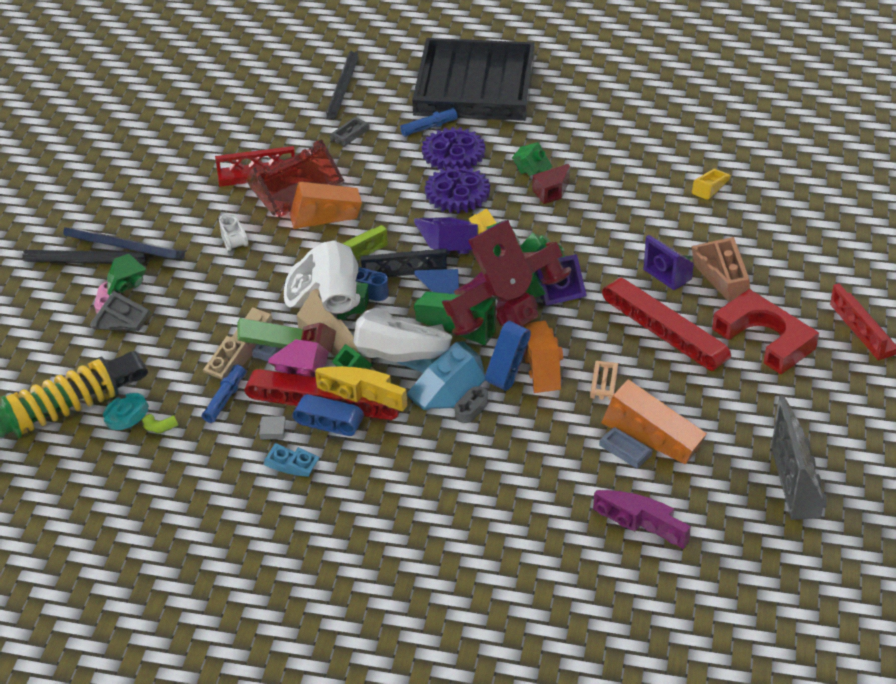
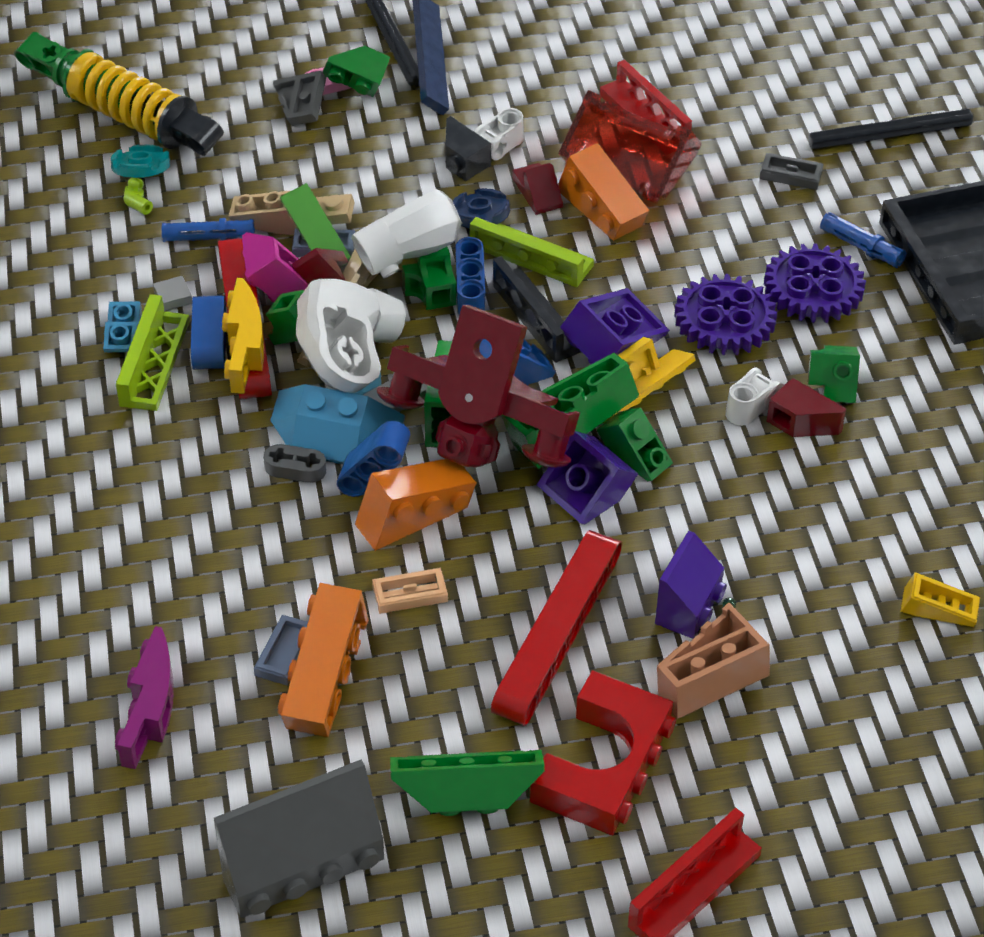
camera: 65 degrees right, 5 degrees up
none -> lime fence [116,294,190,411]
none -> green wedge [390,750,545,816]
none -> black slope [445,116,491,181]
none -> dark blue tile [452,188,510,228]
none -> dark red slope [512,163,563,215]
none -> white piece [725,367,784,426]

